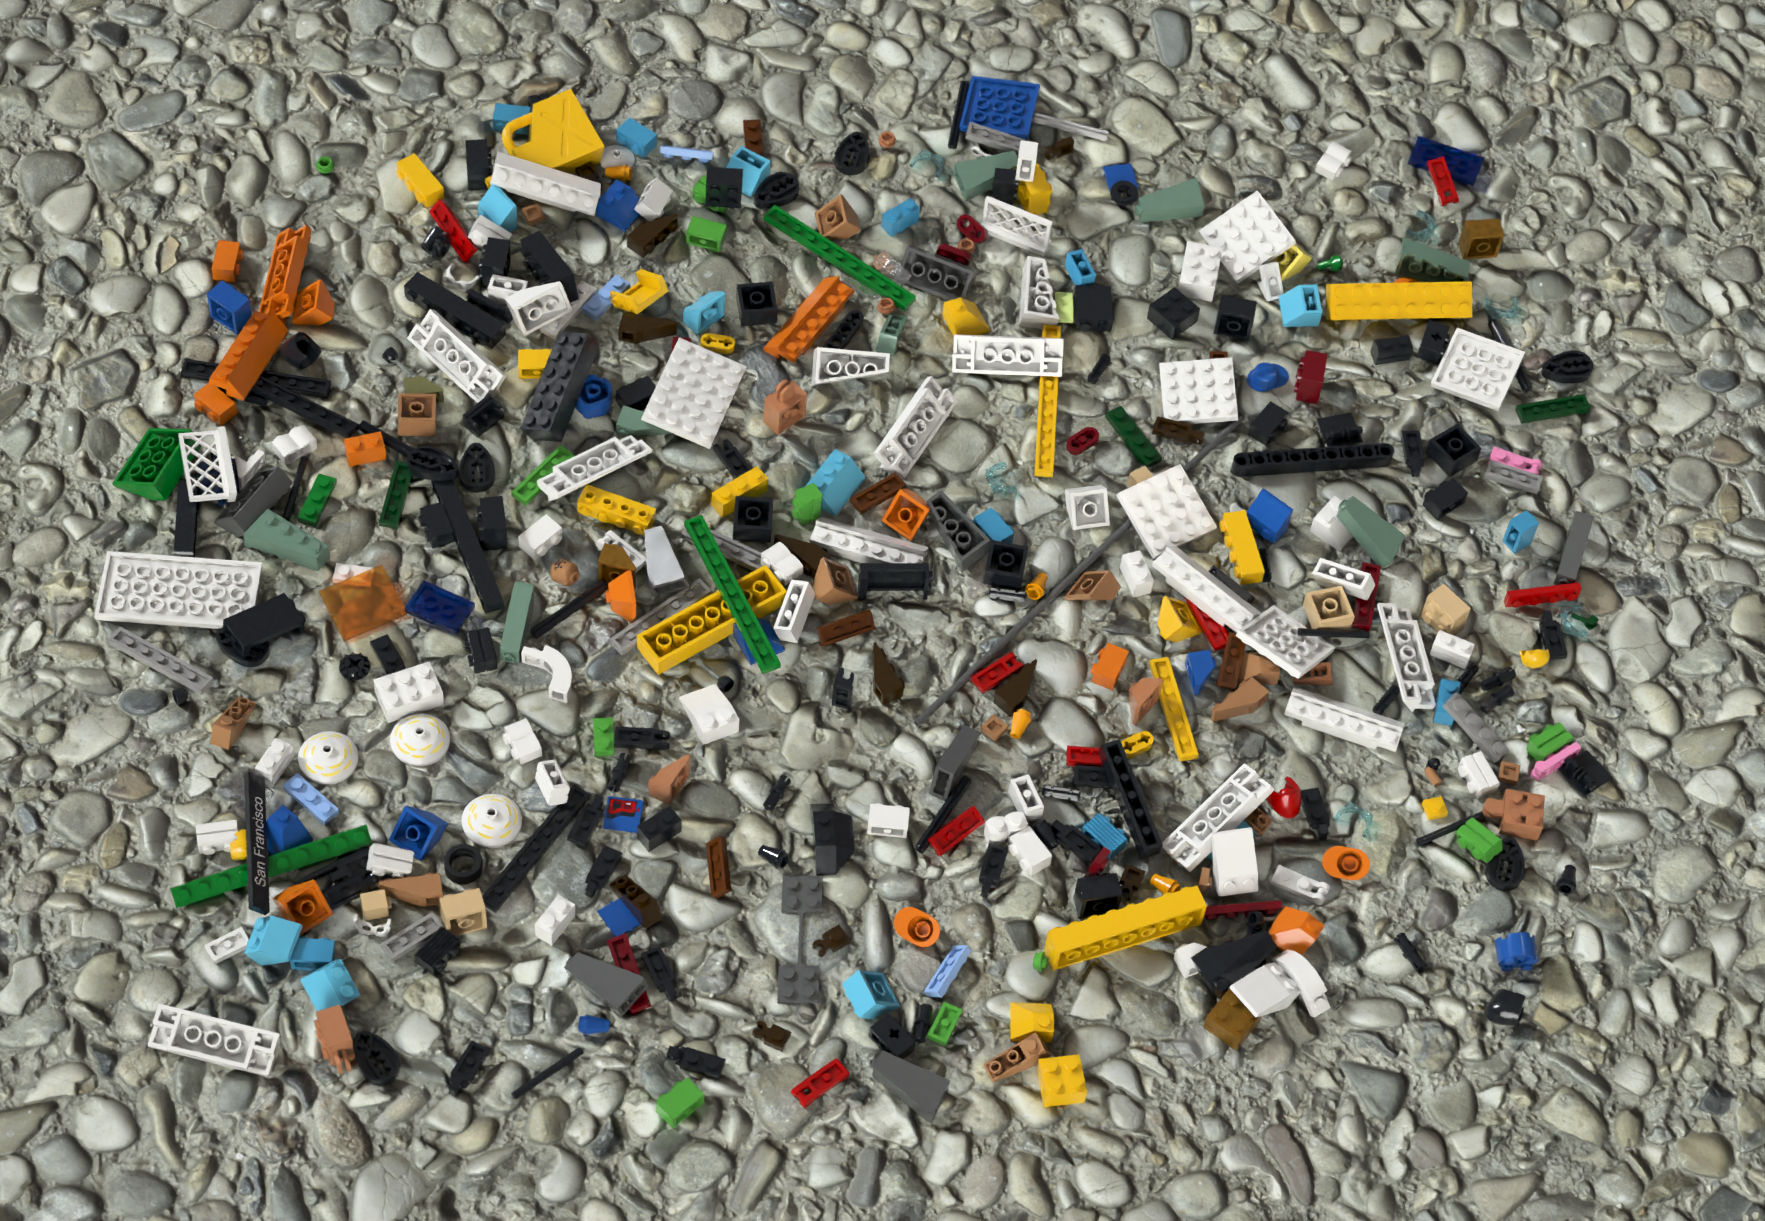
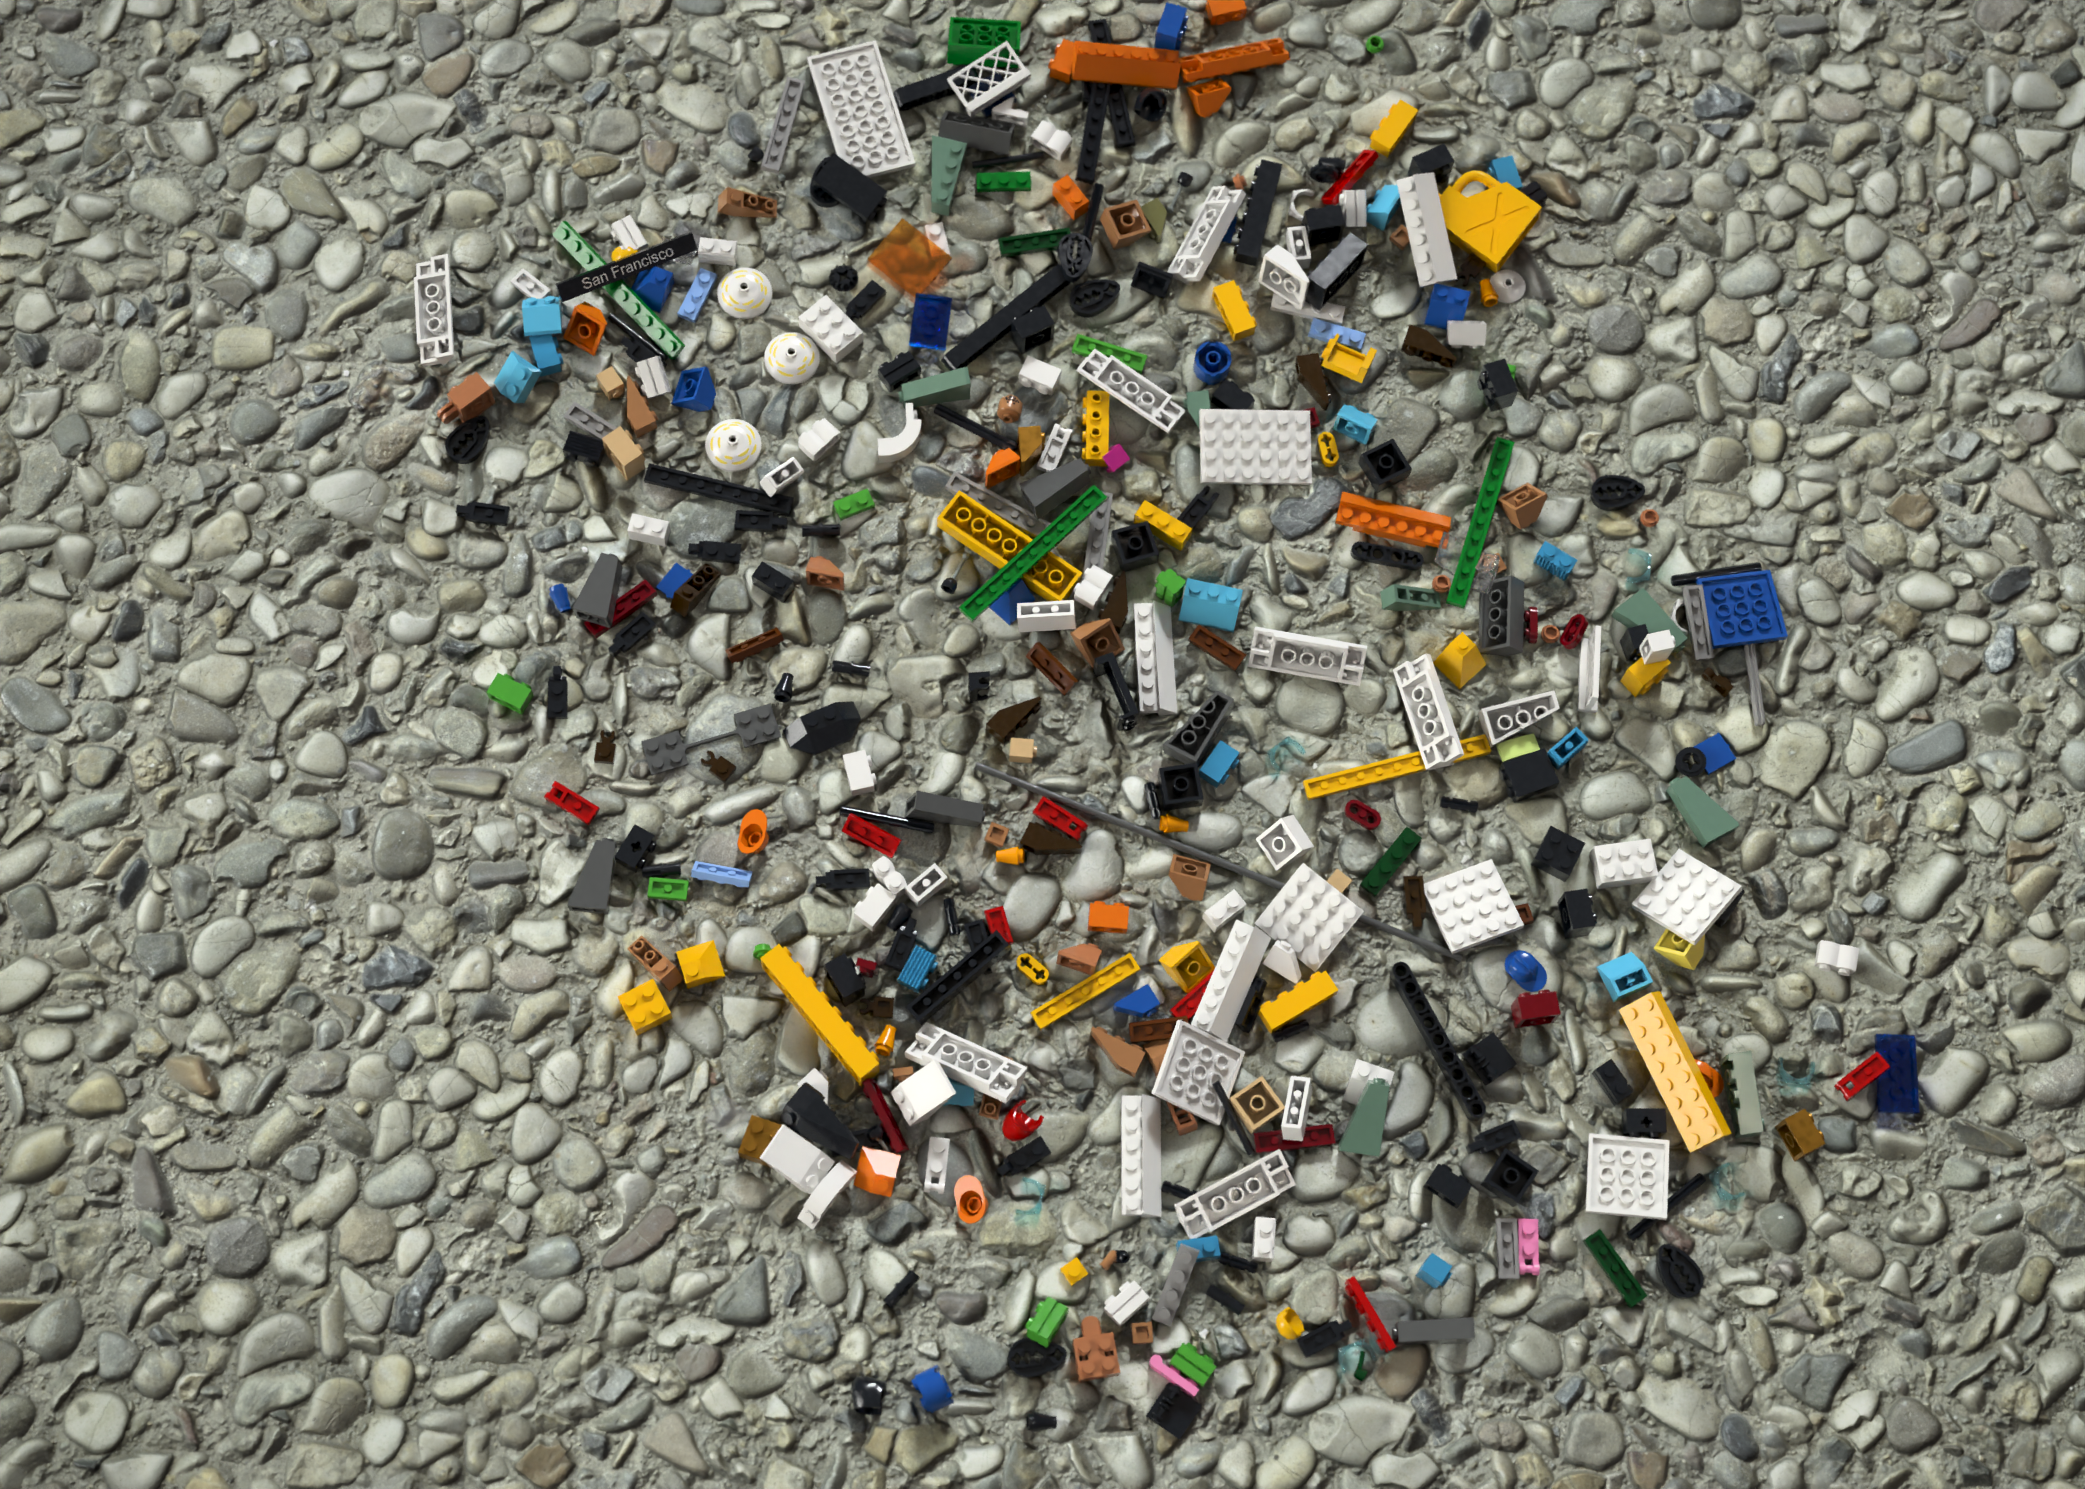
camera: 70 degrees right, 15 degrees up
black hinge [321,873,379,910] -> none
white cap [353,914,392,937] -> none
black brick [418,502,454,549] -> none
black tyre [444,844,483,885] -> none
black hinge [467,289,513,324] -> none
black bar [511,1047,584,1100] -> none
black brick [520,332,599,442] -> none
sticker [603,796,644,833] -> none
black hinge [614,726,670,751] -> none
dark azure brick [616,117,657,158] -> none
light blue plate [660,145,714,162] -> none
white slope [679,684,739,745] -> none
bright green brick [686,216,727,252] -> none
medium azure slope [727,146,771,197] -> none
reddish brown plate [743,119,764,157] -> none
black piece [754,172,800,209] -> none
nougat brick [763,379,807,435] -> none
white wedge [811,347,890,386] -> none
medium azure slope [842,970,900,1019] -> none
orange slope [881,488,931,541] -> none
blue slope [1247,488,1293,544] -> none
black brick [1248,401,1289,446] -> none
white slope [1257,262,1284,301] -> none
green plate [1317,255,1343,273] -> none
black bar [1416,811,1486,846] -> none
tan brick [1421,584,1471,636] -> none
black axle [1480,667,1516,691] -> none
none -> tan brick [1009,738,1037,763]
none -> dark pink panel [1102,444,1130,473]
none -> nougat plate [1233,173,1247,191]
none -> white slope [1263,940,1302,984]

